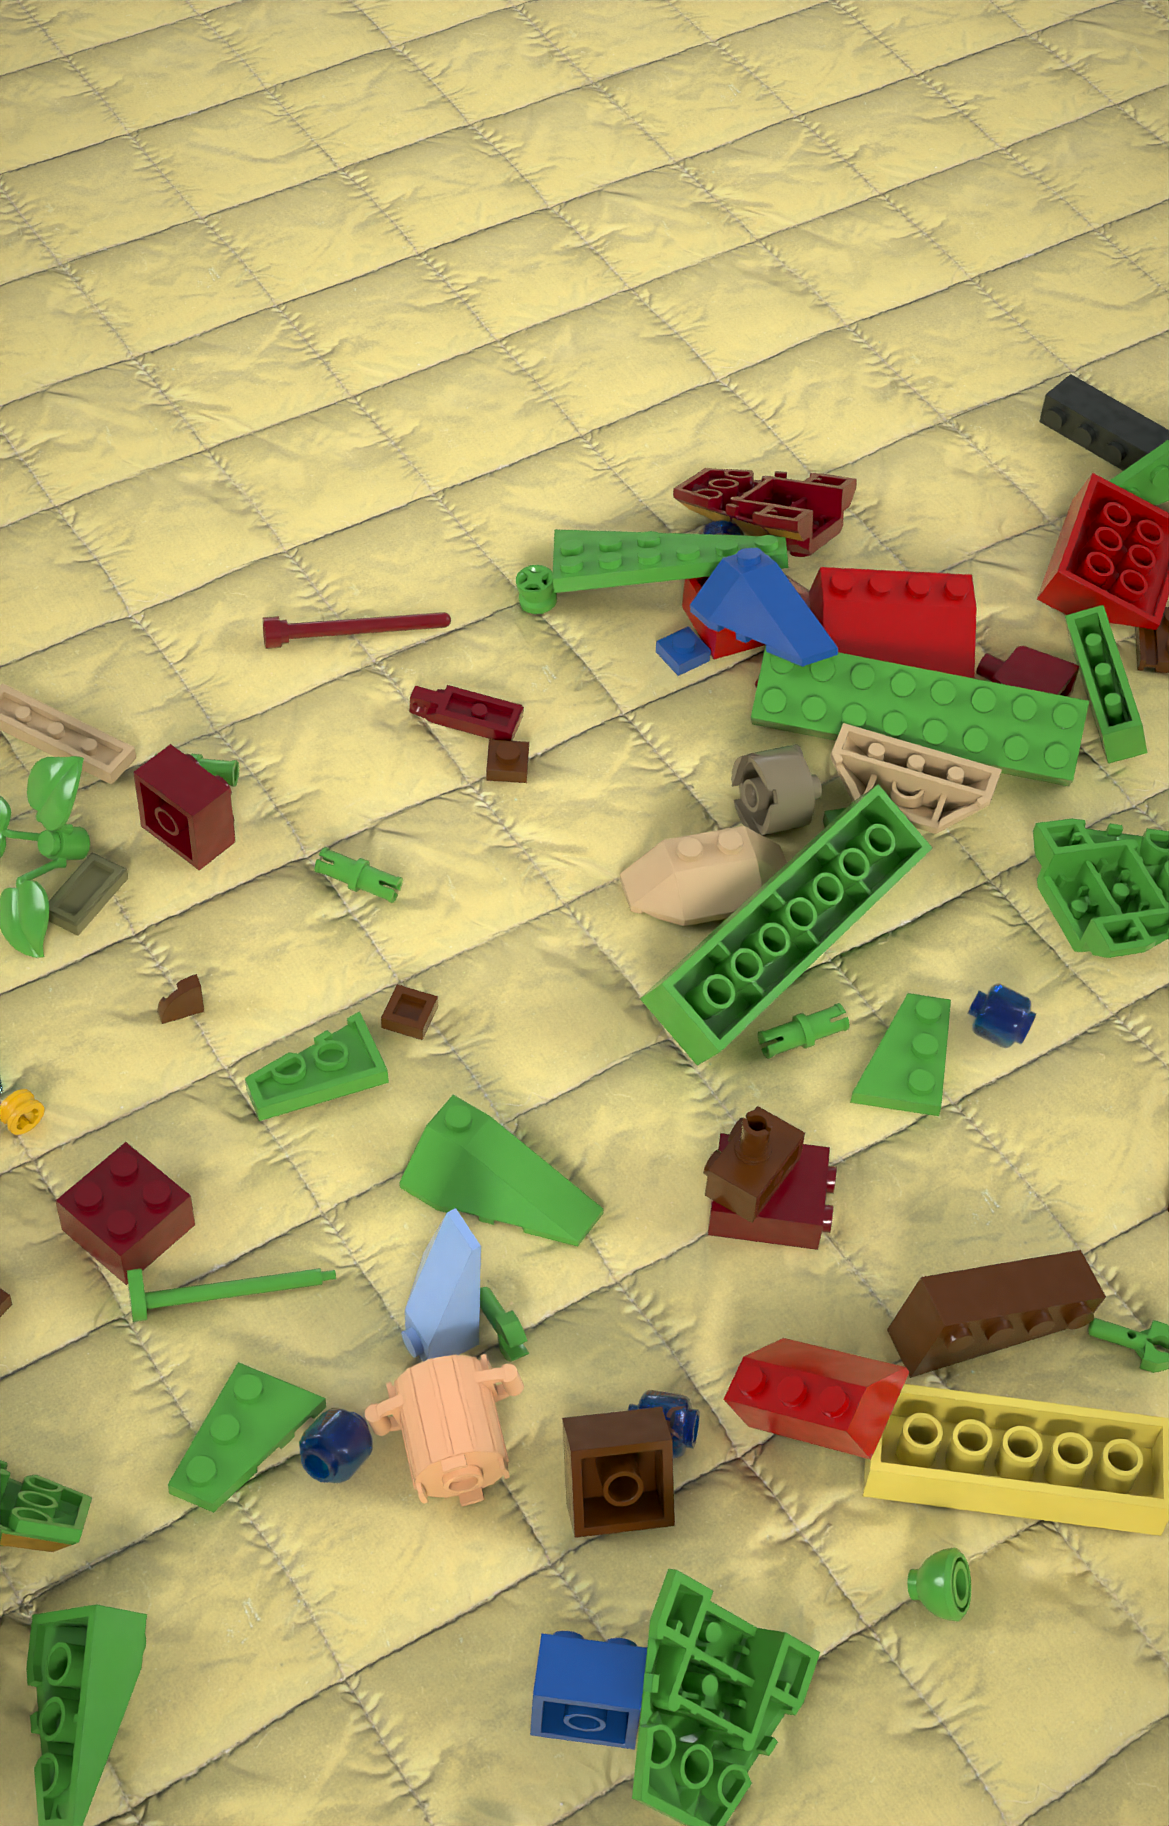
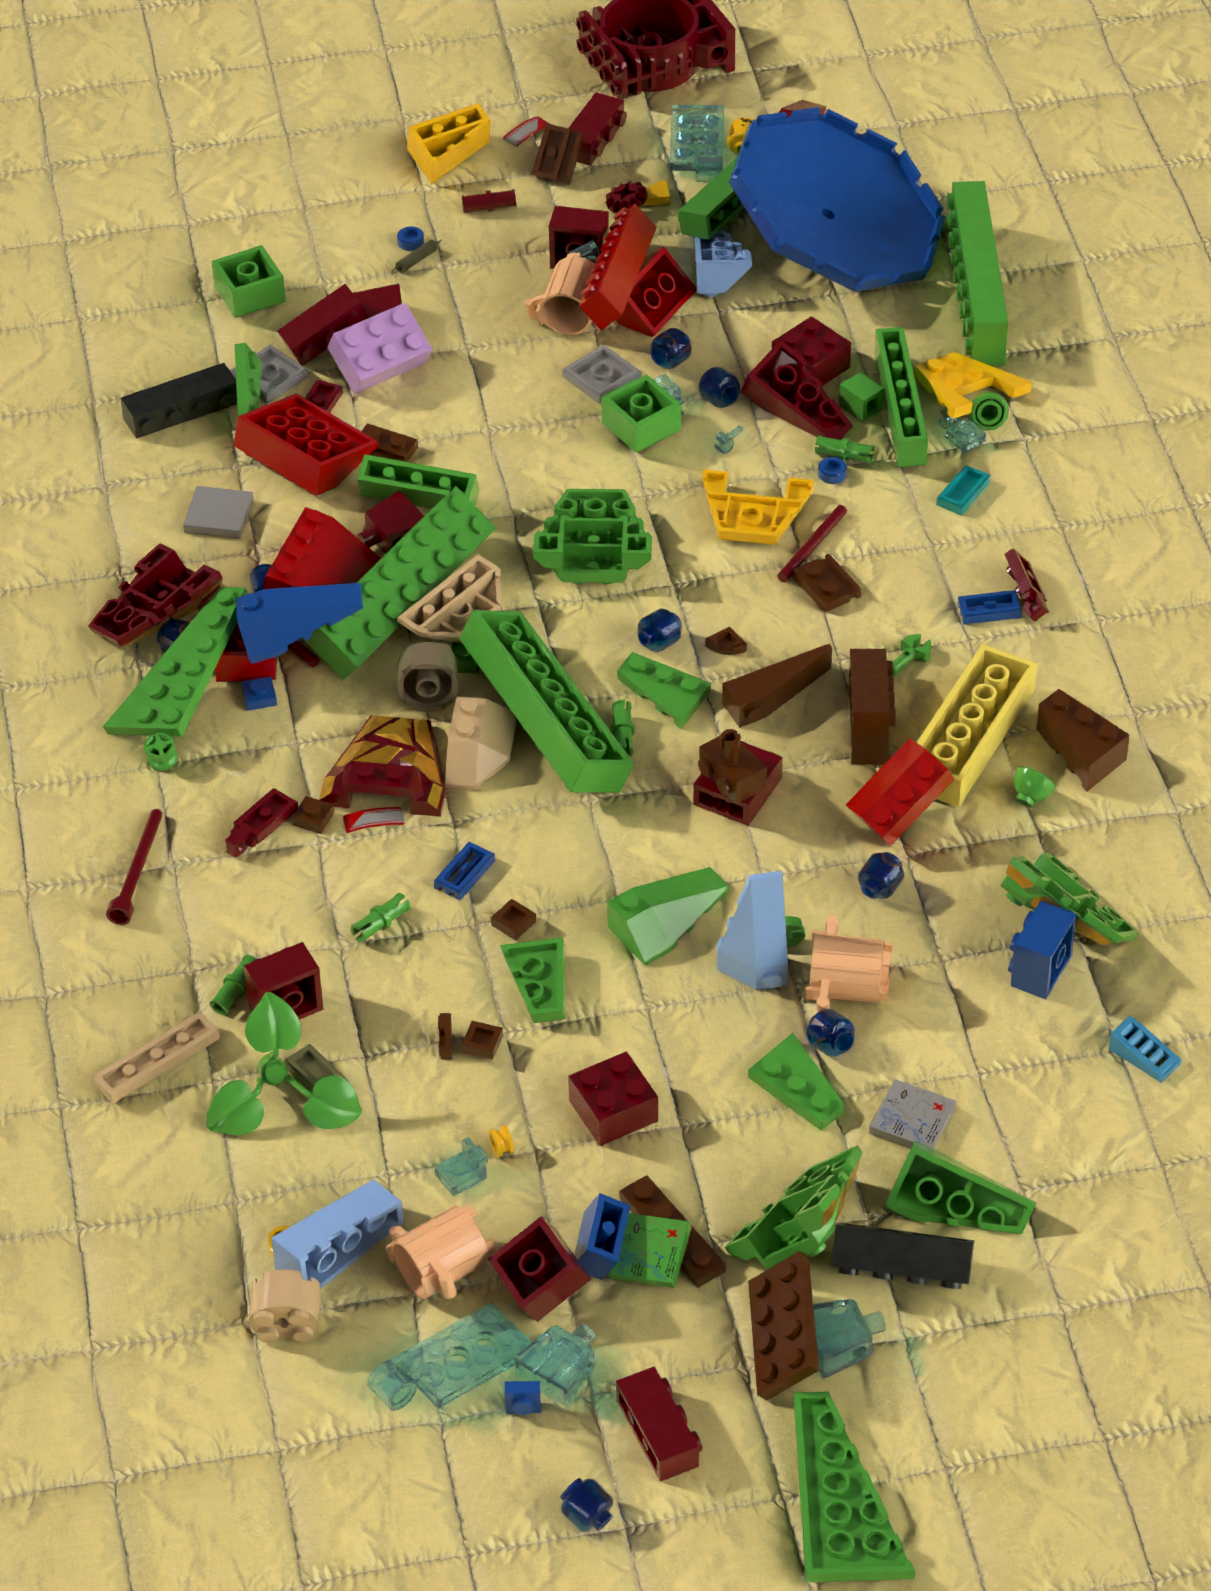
camera: 65 degrees left, 5 degrees down
bright green piece [127,1268,336,1322] -> none
reddish brown brick [562,1407,675,1538] -> none
none -> light grey tile [183,486,254,538]
none -> dark red wedge [319,715,446,817]
none -> sticker [343,807,405,833]
none -> blue tile [434,842,495,900]
none -> reddish brown plate [461,1021,503,1060]
none -> reddish brown tile [705,626,747,655]
none -> reddish brown slope [722,644,832,728]
none -> light grey tile [869,1079,956,1149]
none -> reddish brown wedge [1037,689,1130,792]

